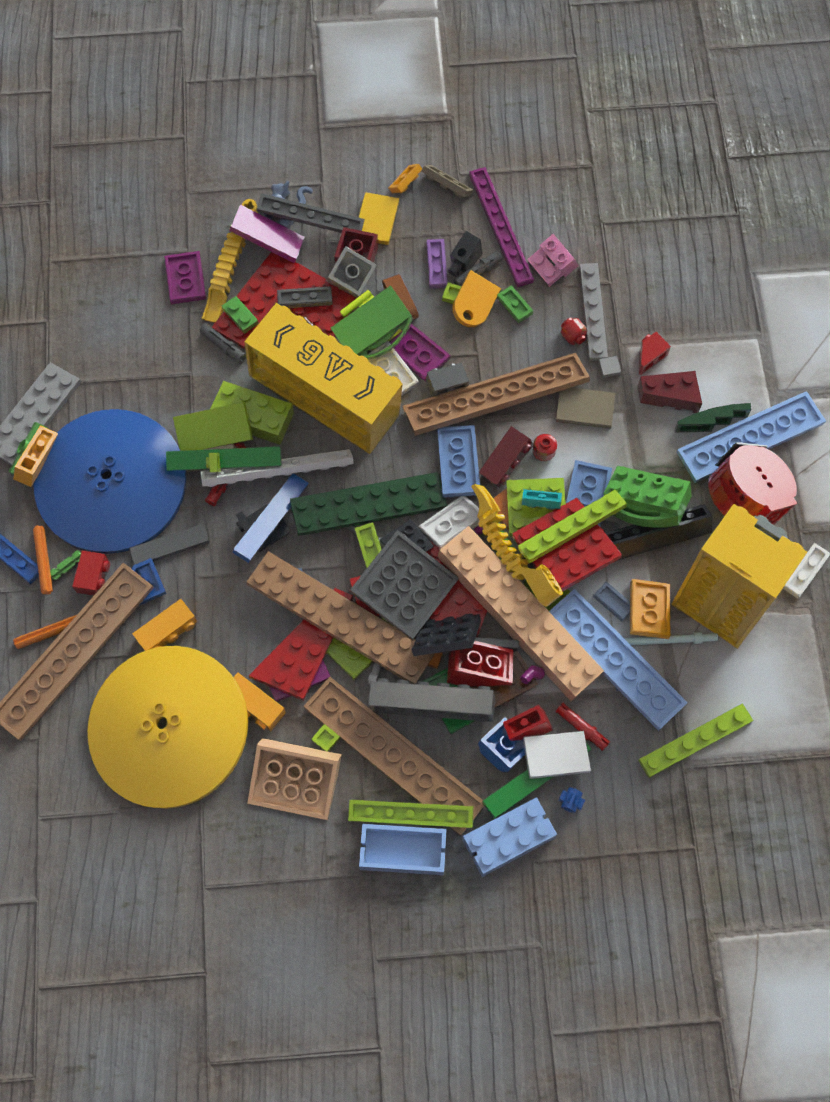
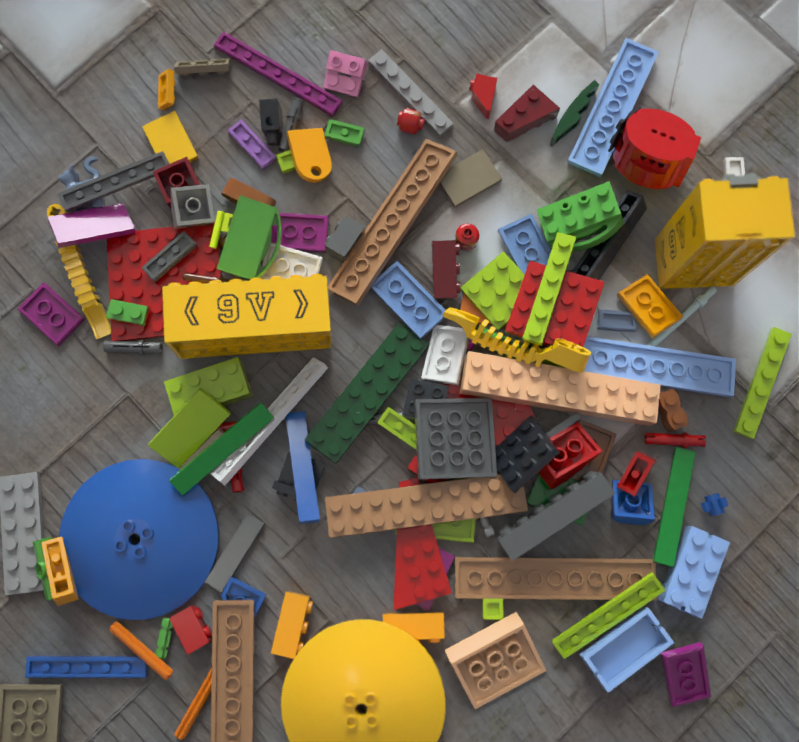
camera: 35 degrees left, 10 degrees up
lime plate [206,453,221,472] -> none
magenta arm [520,665,545,684] -> none
teal plate [522,489,562,510] -> none
white tile [523,731,591,779] -> none
light grey tile [599,356,621,378] -> none
none -> dark orange brick [658,389,688,433]
none -> magenta tile [661,642,711,708]

